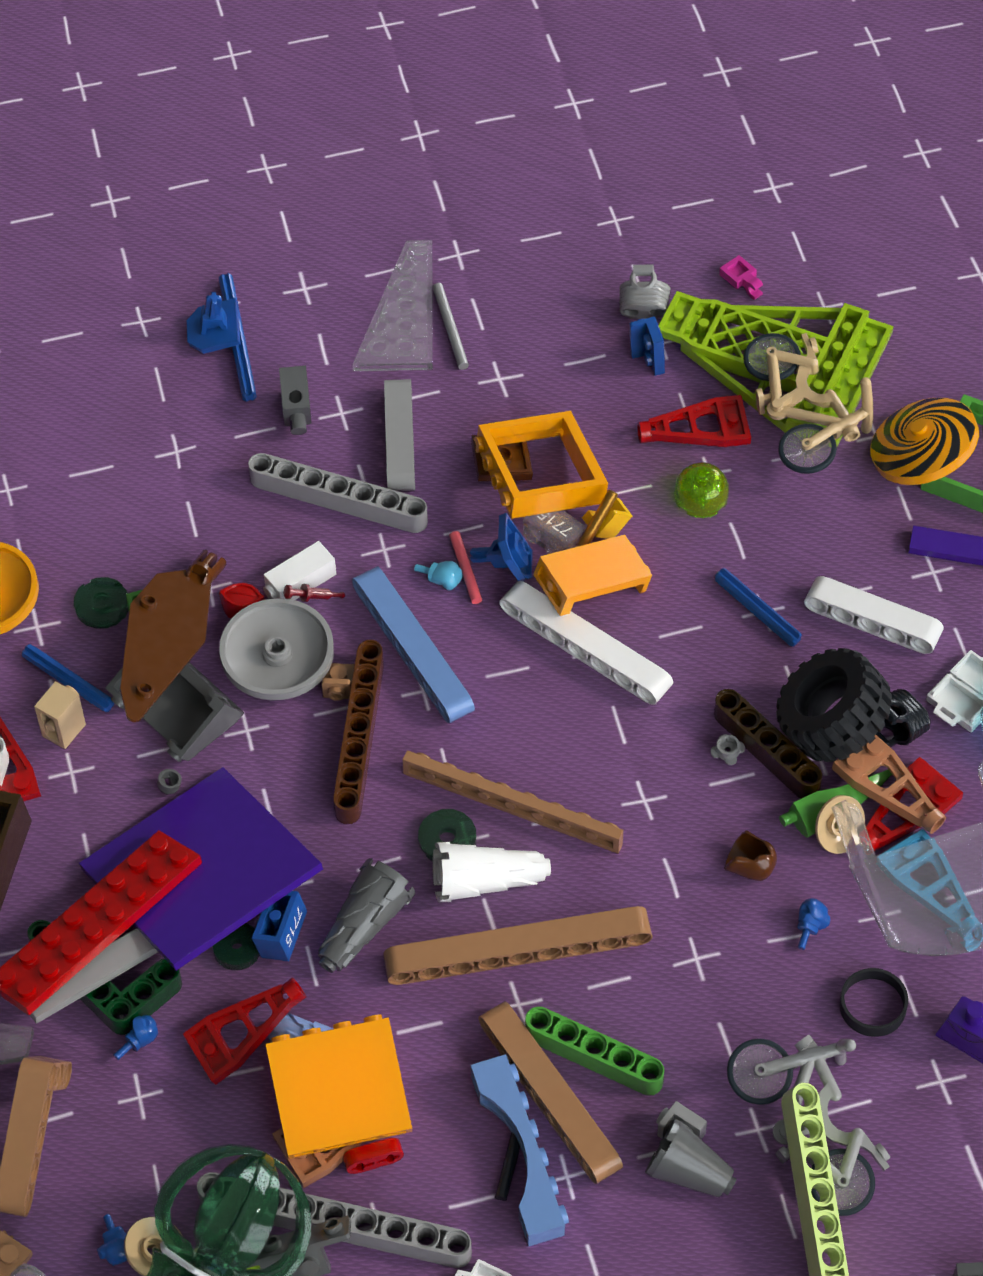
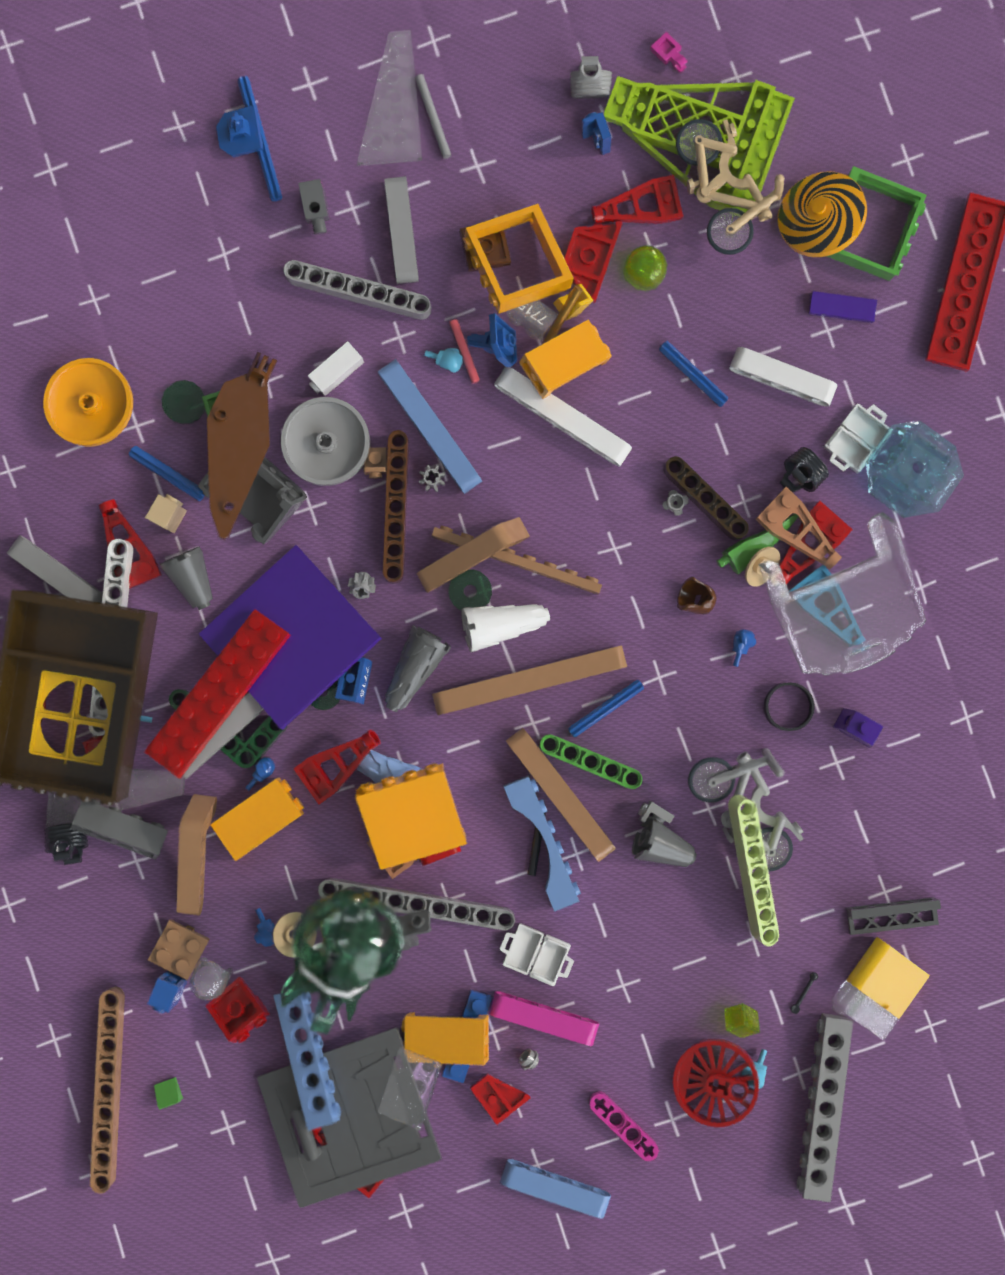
camera: 10 degrees left, 30 degrees up
dark grey hinge [157,769,182,795] -> none
red hat [219,583,265,619] -> none
dark red piece [283,584,345,602] -> none
black tyre [776,648,892,762] -> none
none -> dark grey cone [160,546,213,610]
none -> light orange panel [210,777,304,861]
none -> light grey gear [348,572,376,599]
none -> medium nougat beam [416,517,530,593]
none -> light grey gear [419,465,446,492]
none -> red wing [564,221,623,303]
none -> blue axle [568,680,644,737]

